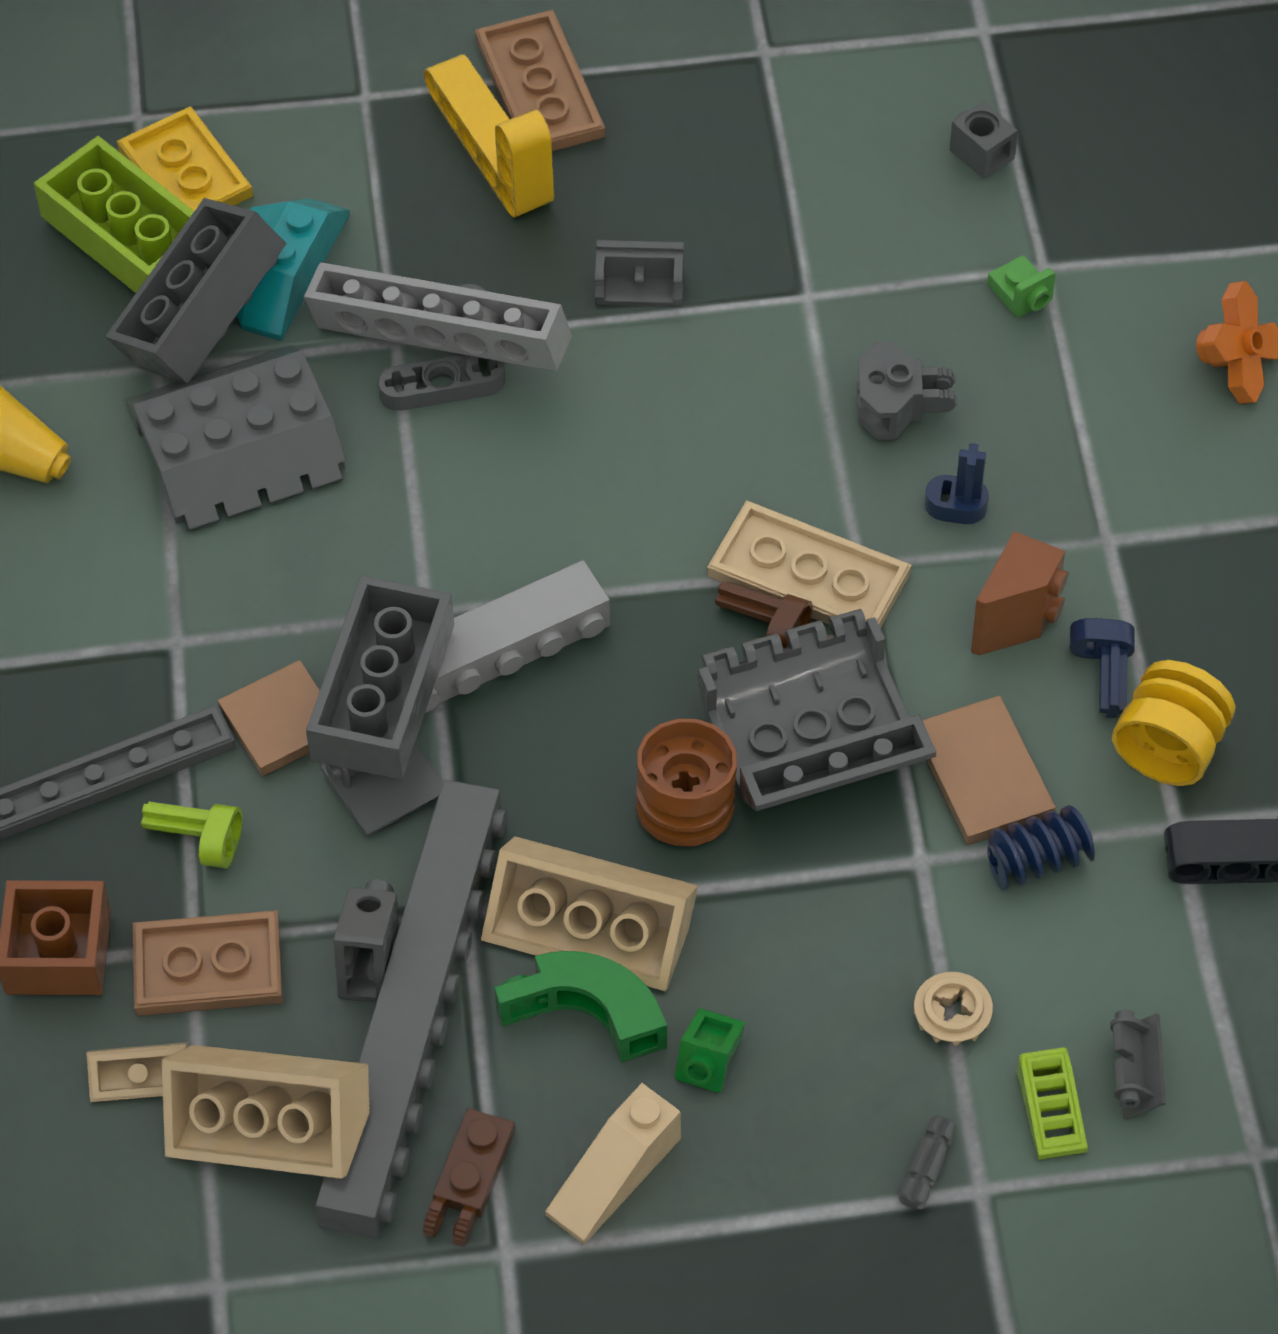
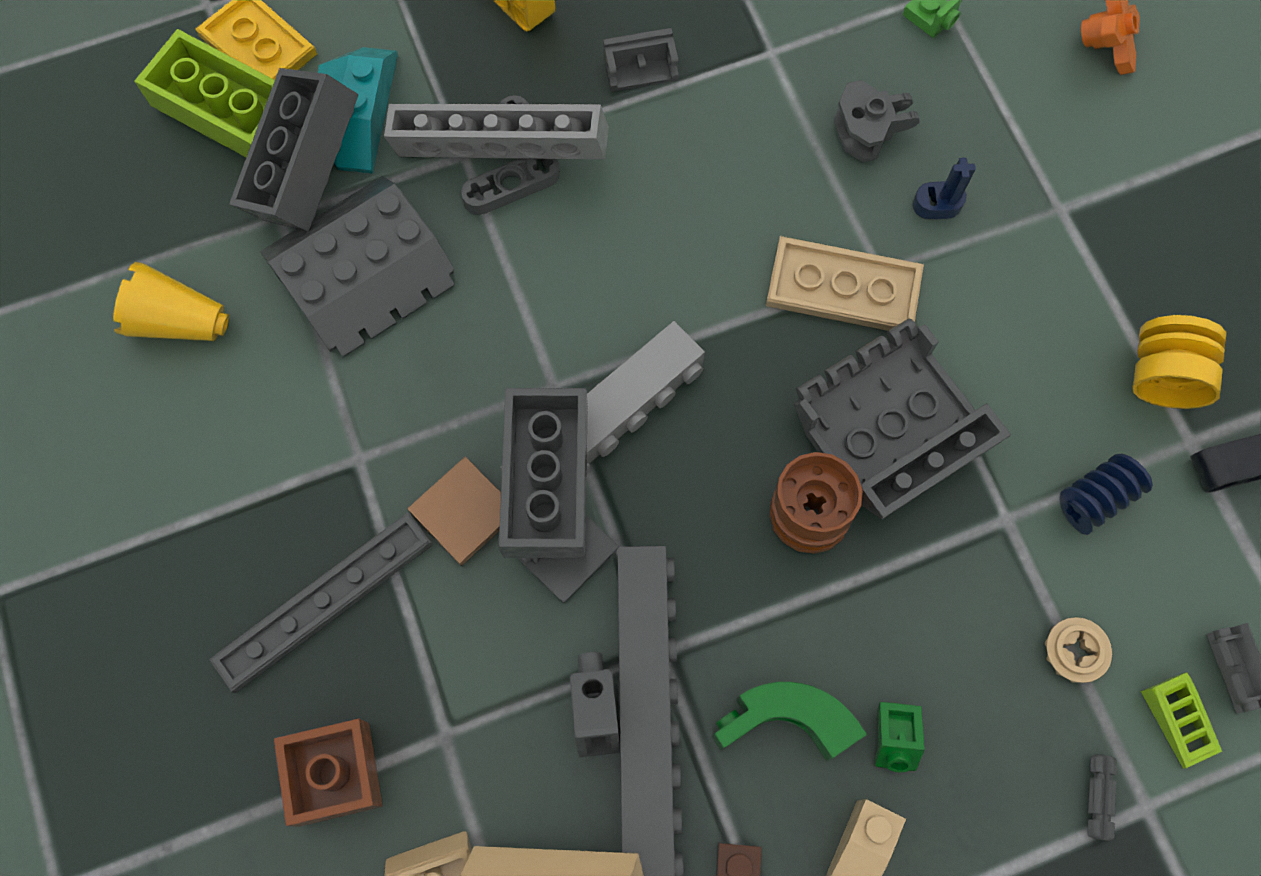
camera: 15 degrees left, 15 degrees up
medium nougat tile [133,910,283,1016] -> none
lime piece [141,802,243,869] -> none
tan slope [481,836,698,991] -> none
reddish brown piece [715,581,813,649] -> none
medium nougat tile [922,695,1056,845] -> none
dark orange slope [971,531,1069,655] -> none
dark blue piece [1070,618,1135,718] -> none

